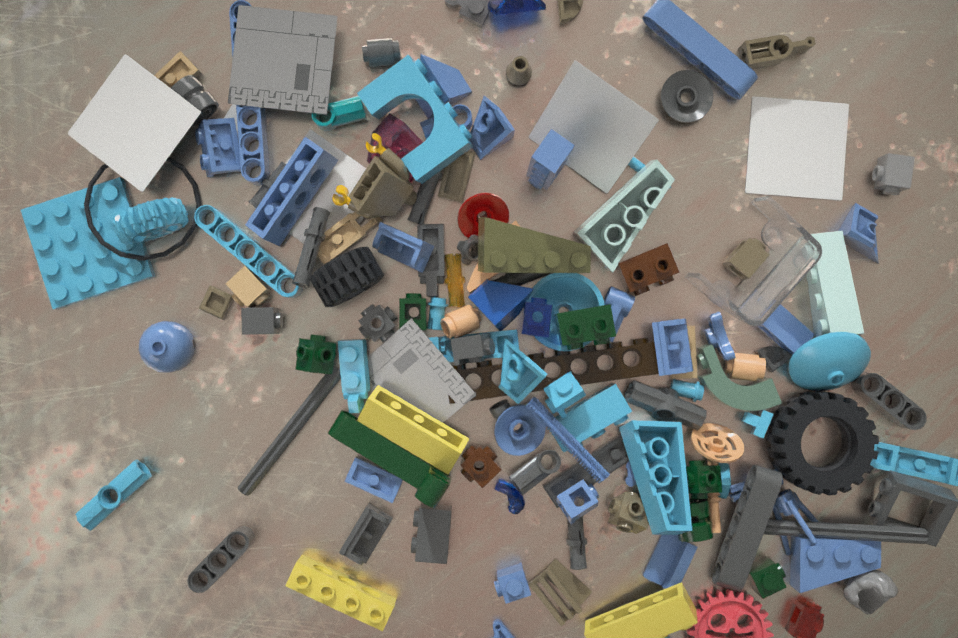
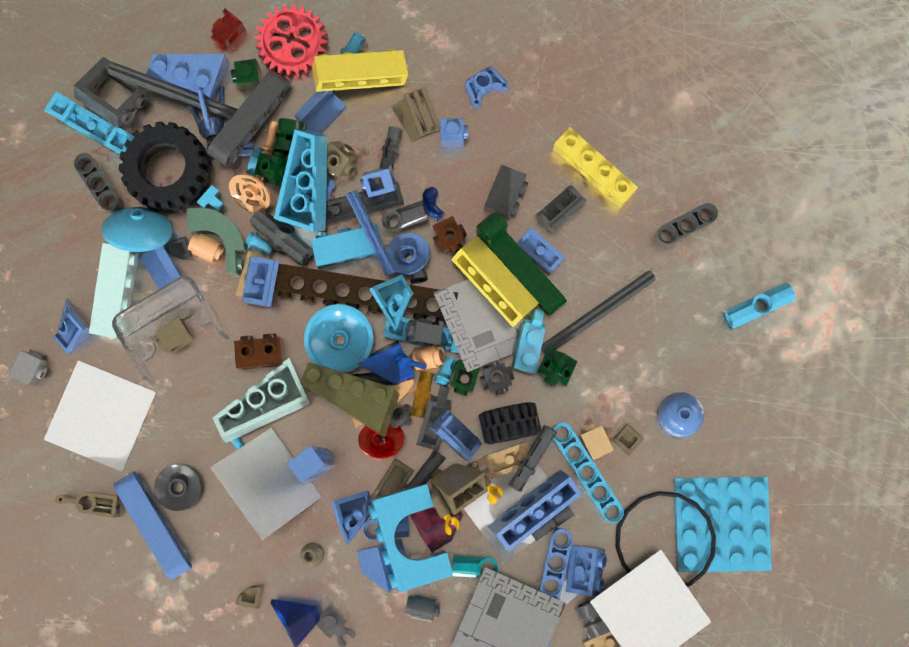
camera: 160 degrees left, 5 degrees down
medium azure gear [113,197,189,245] -> none
dark grey brick [241,307,283,335] -> none
clear blue brick [521,297,553,338] -> none
medium azure bracket [543,372,586,419] -> none
dark green brick [555,304,616,350] -> none
medium blue piece [604,286,635,342] -> none
medium blue piece [704,311,736,361] -> none
light grey hair [844,569,899,615] -> none
none -> blue hand [394,353,427,370]

